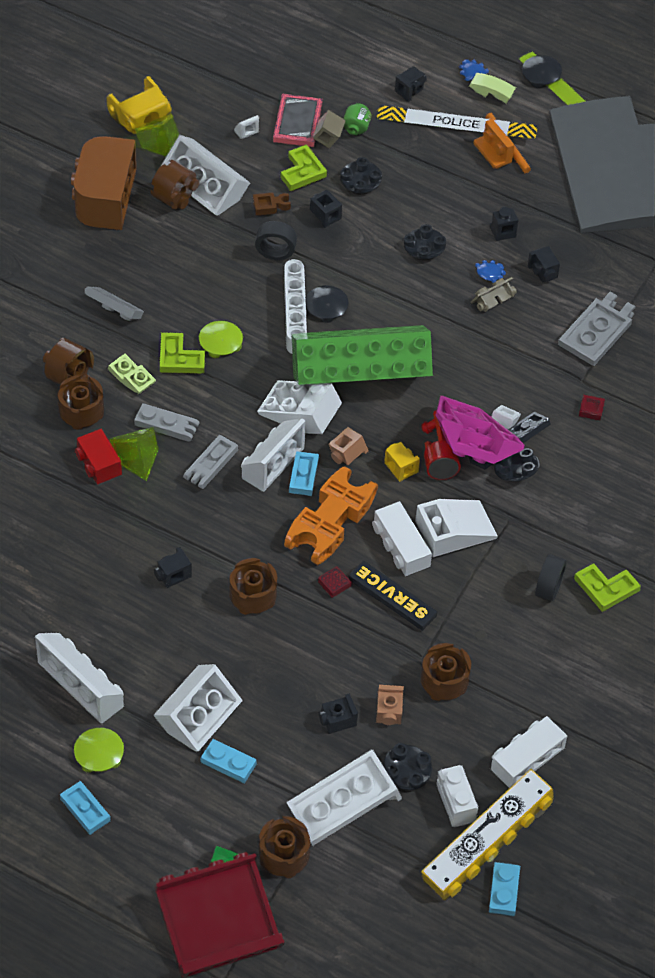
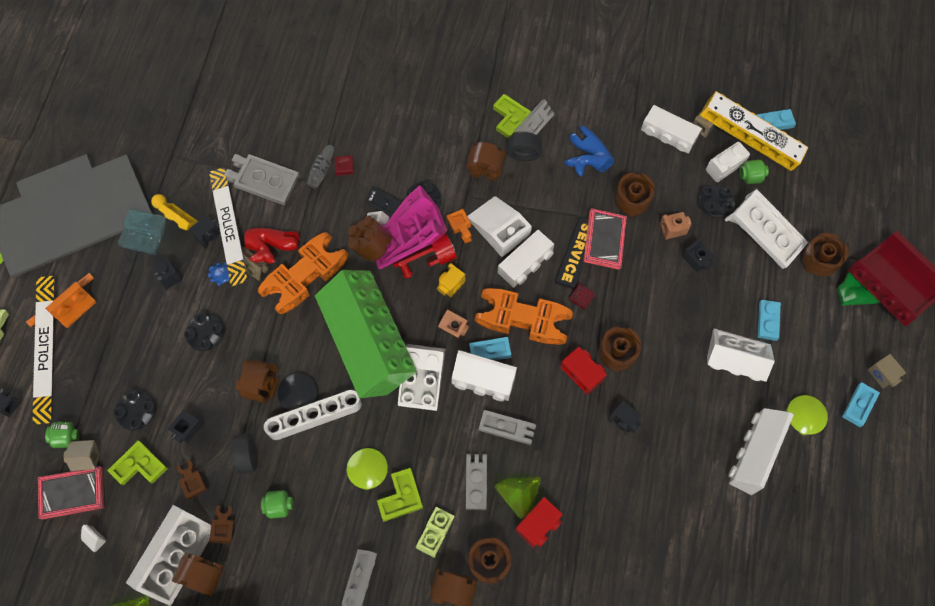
camera: 105 degrees left, 15 degrees up
none -> clear light blue slope [118,209,167,255]
none -> yellow plate [151,194,198,230]
none -> sticker [209,167,248,286]
none -> reddish brown plate [209,505,233,544]
none -> reddish brown brick [236,359,279,404]
none -> red piece [245,228,300,264]
none -> orange piece [258,232,349,314]
none -> bright green head [261,490,293,519]
none -> dark grey hinge [306,145,335,189]
none -> reddish brown brick [348,216,392,261]
none -> orange plate [446,209,472,244]
none -> reddish brown brick [466,142,506,181]
none -> light grey hinge [514,99,555,135]
none -> red brick [560,347,607,395]
none -> blue piece [564,125,615,177]
none -> tile [583,208,627,270]
none -> bright green head [739,160,769,184]
none -> dark tan brick [868,354,906,389]

